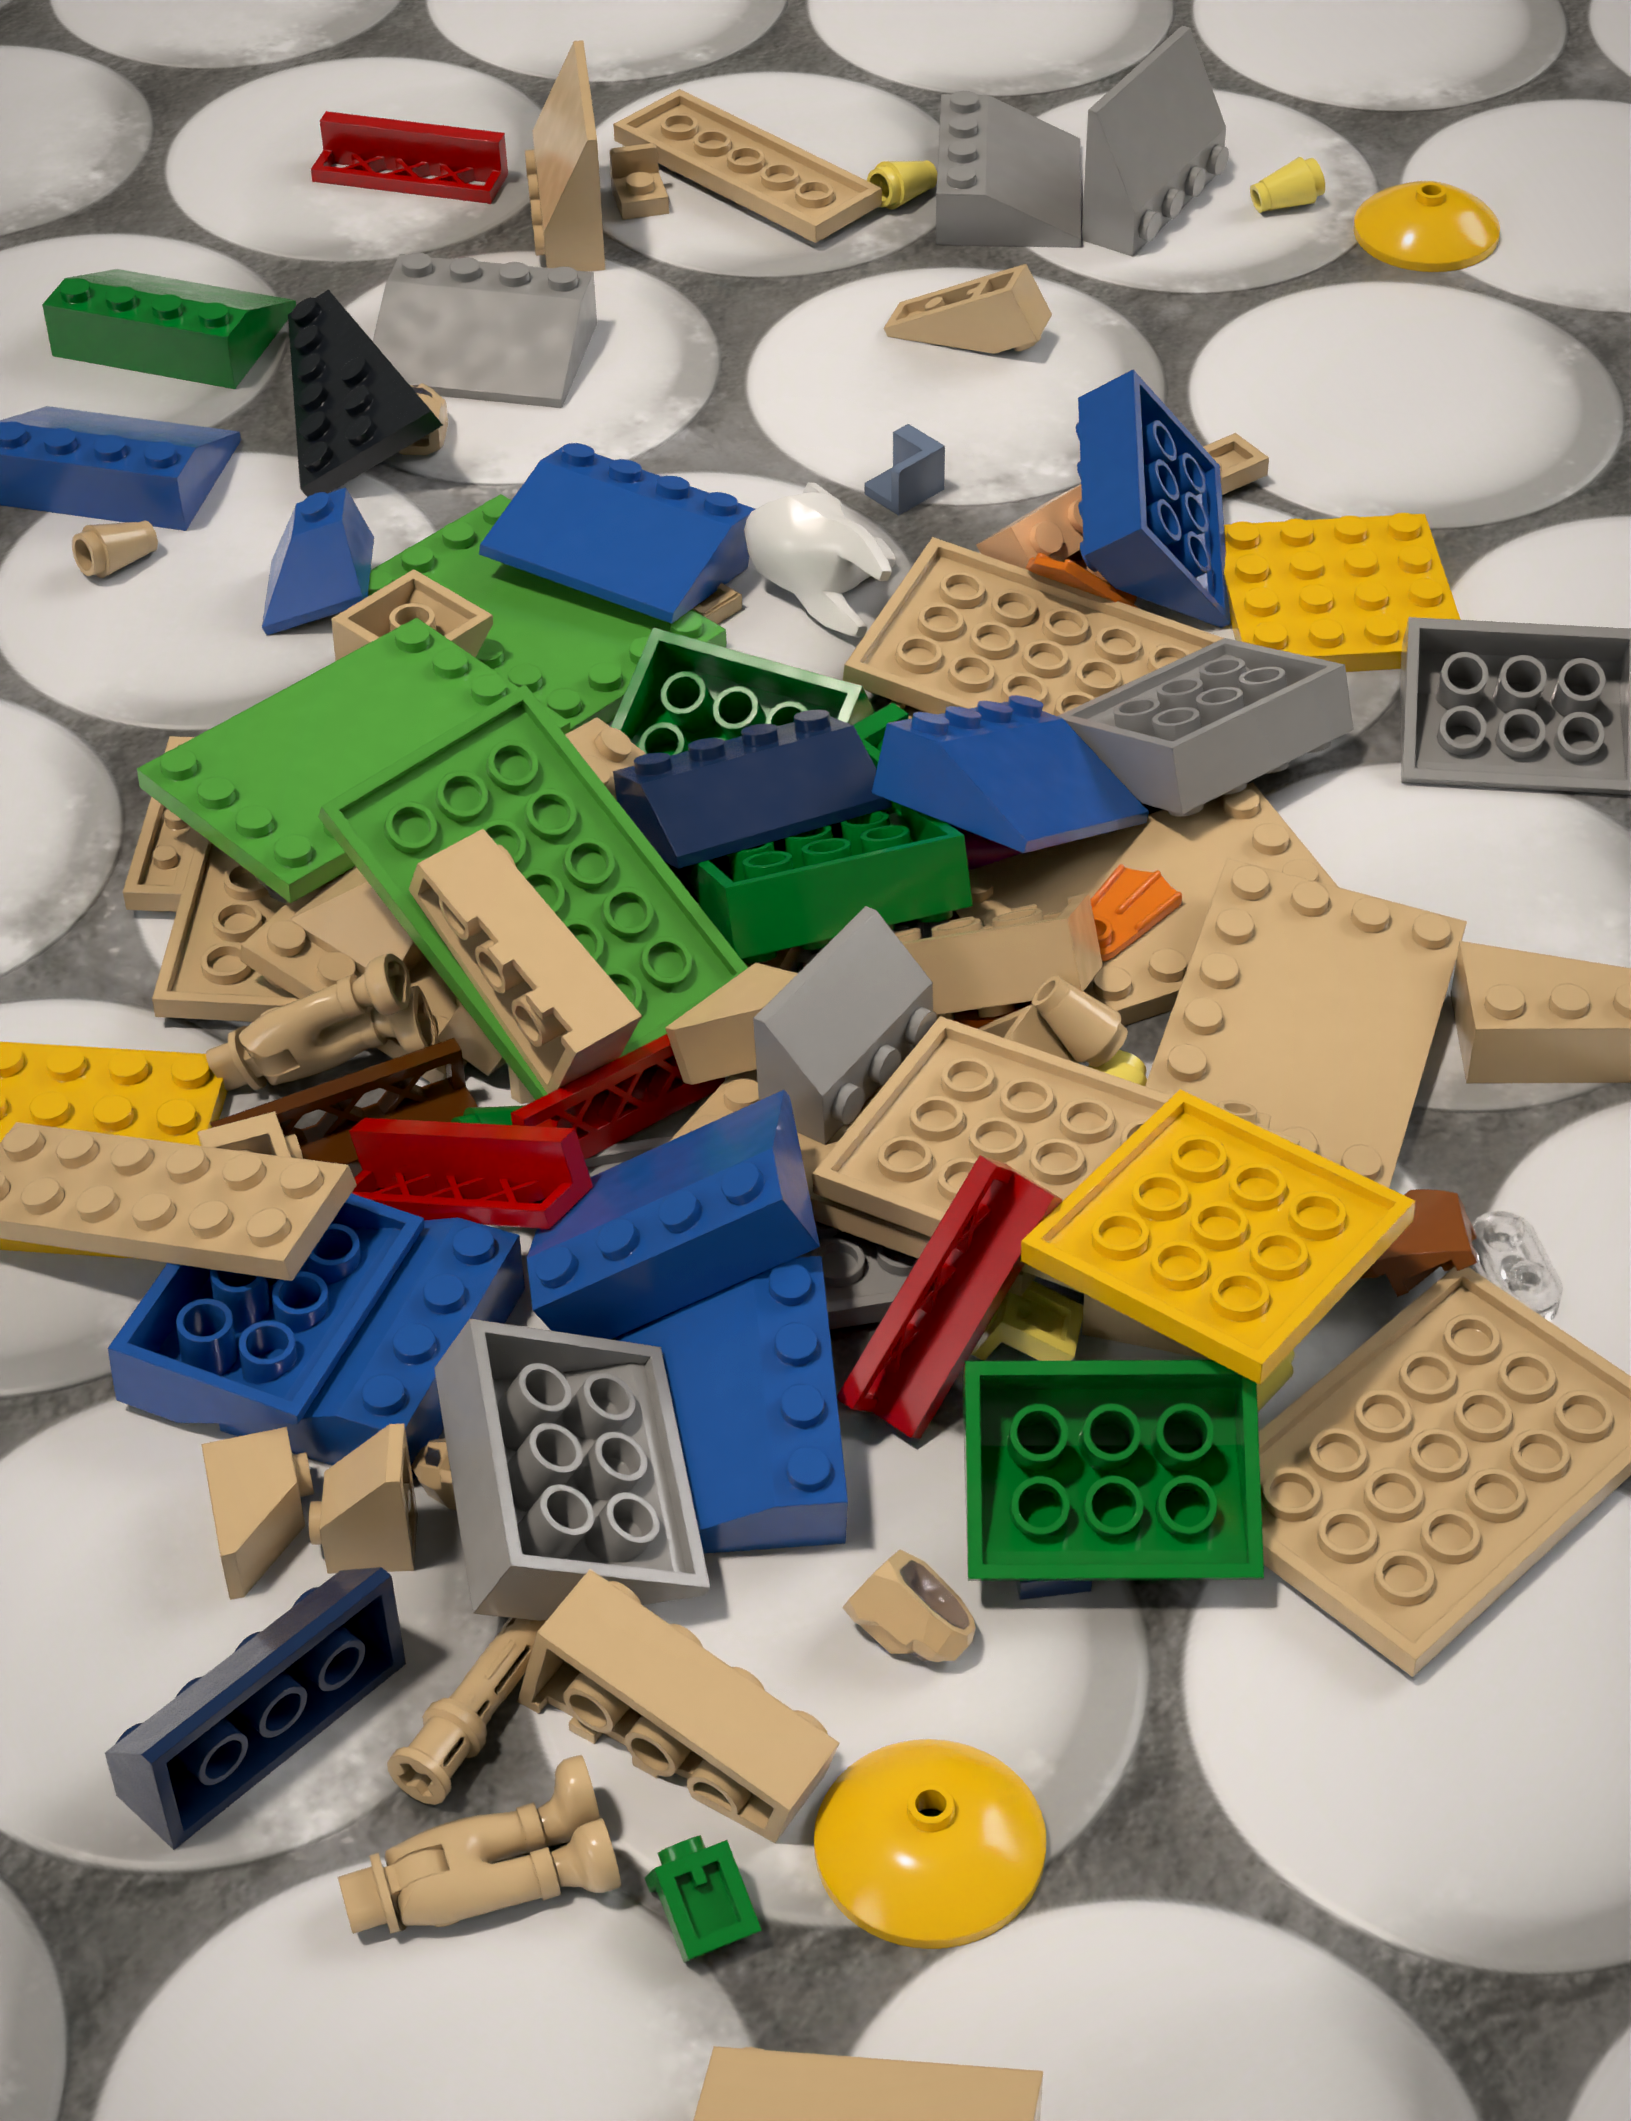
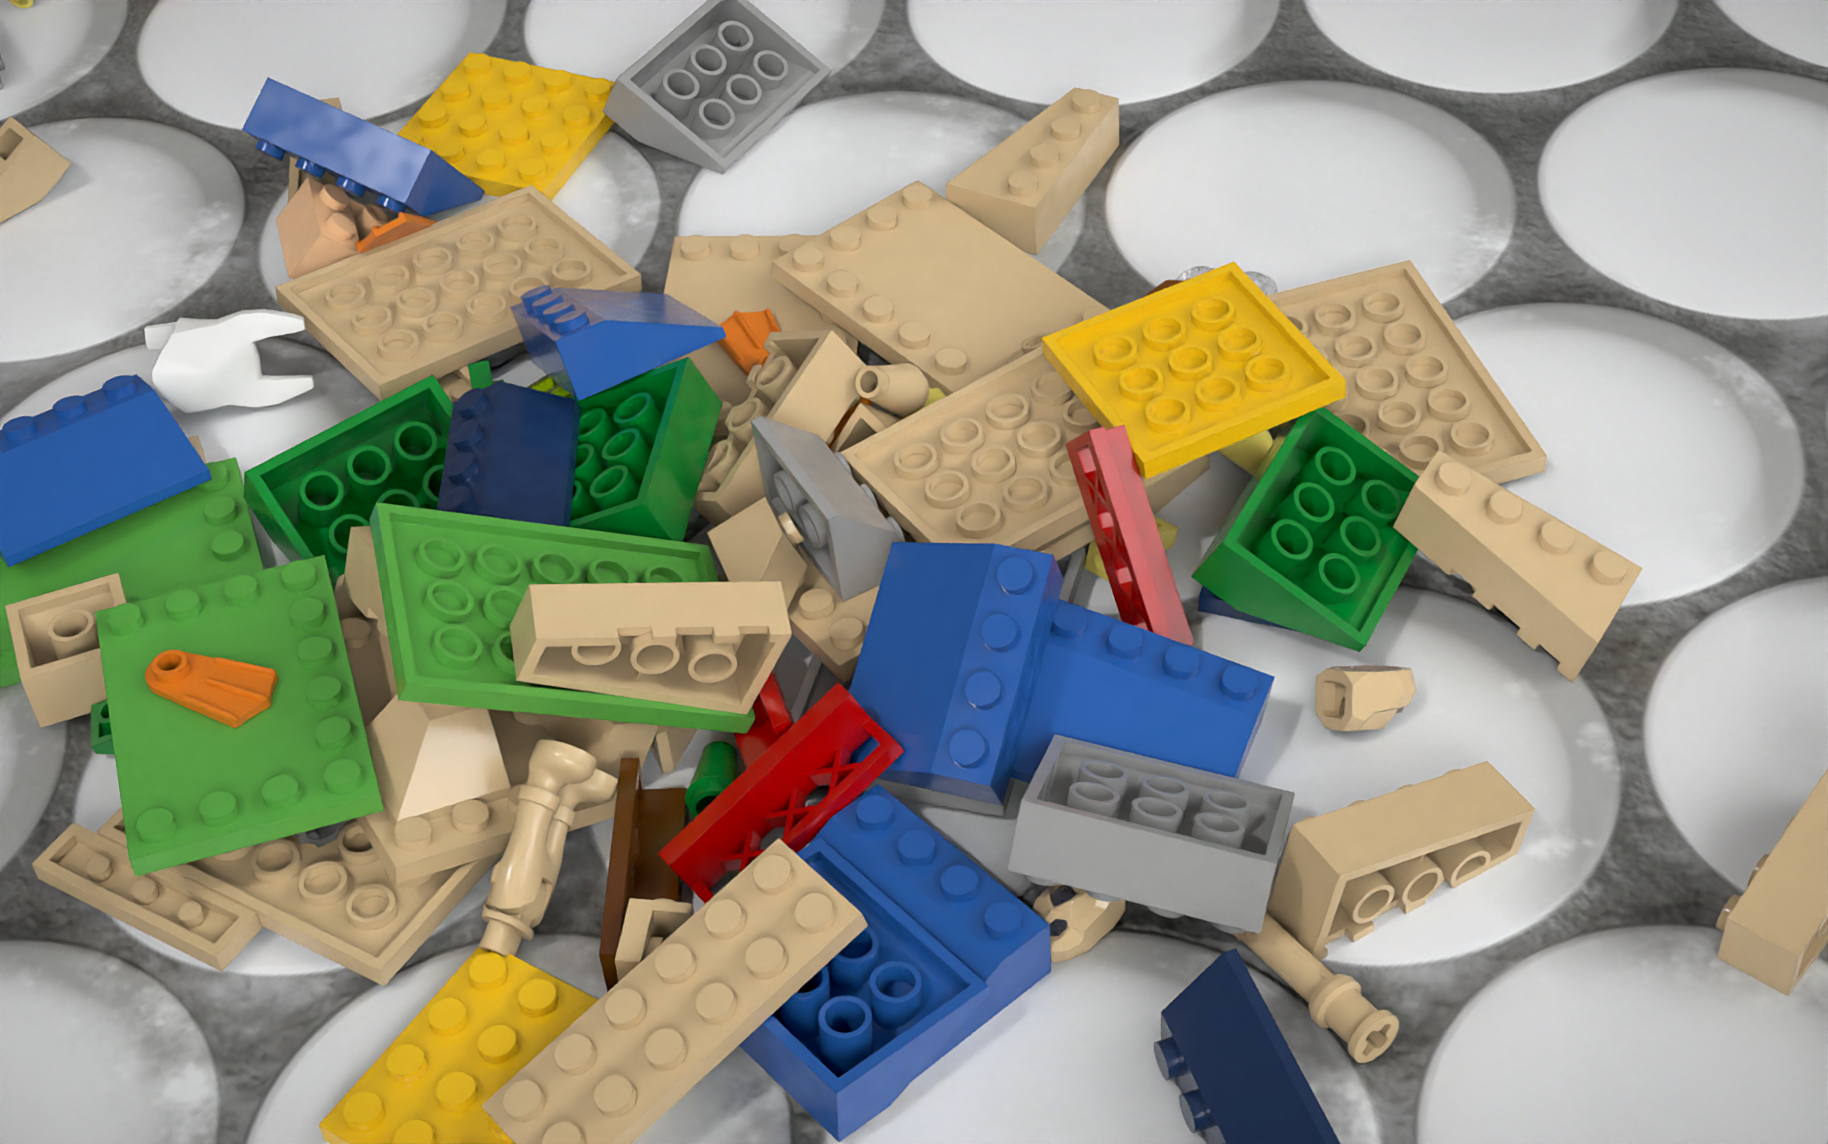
camera: 60 degrees left, 0 degrees up
tan slope [201,1427,314,1600] -> none
tan slope [309,1424,418,1574] -> none
tan piece [338,1755,621,1934] -> none
green bracket [644,1835,762,1963] -> none
yellow dish [814,1739,1046,1949] -> none
sand blue panel [864,424,945,516] -> none
light grey slope [1058,638,1354,816] -> none
none -> orange piece [145,650,278,728]
none -> tan wedge [1393,450,1643,683]

